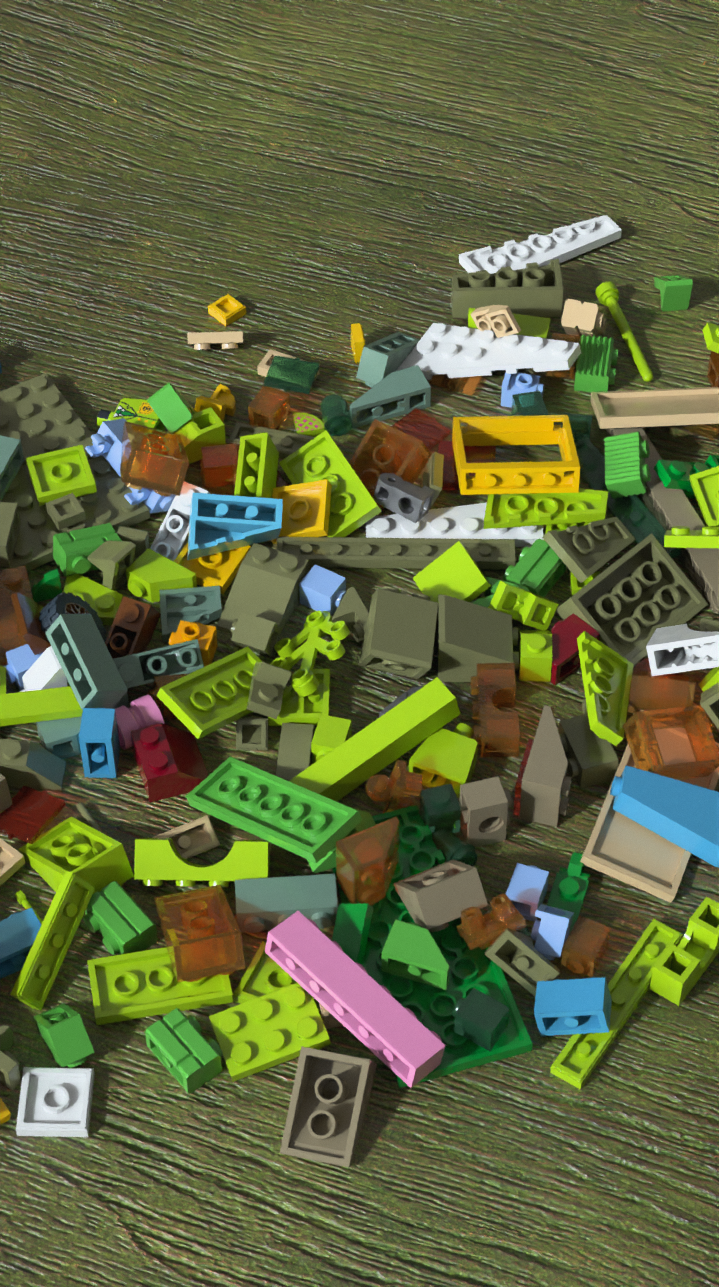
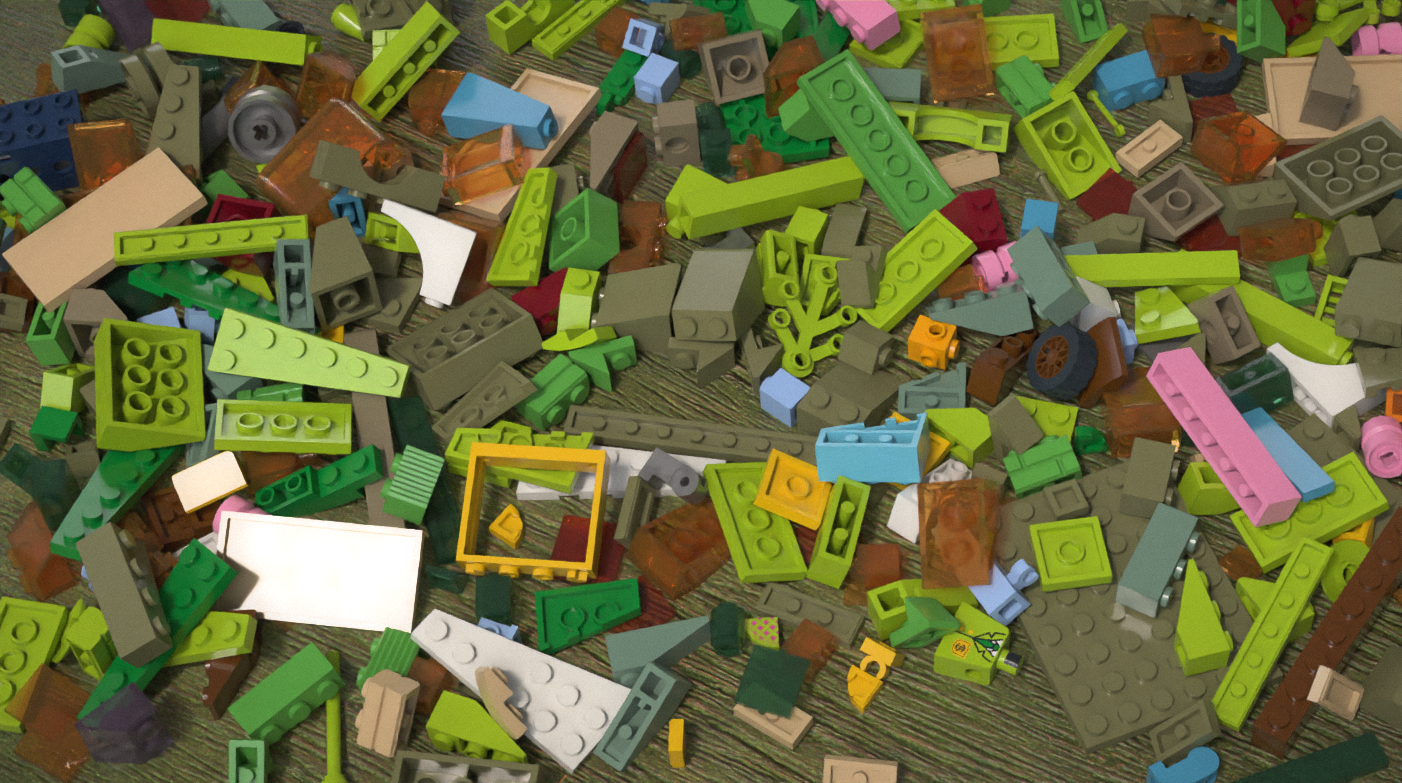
camera: 165 degrees left, 5 degrees up
lime tile [413,541,491,603] -> none
none -> bright green brick [227,642,346,746]
none -> green wing [535,578,642,655]
none -> bright green brick [548,188,620,272]
none -> lime brick [755,230,800,307]

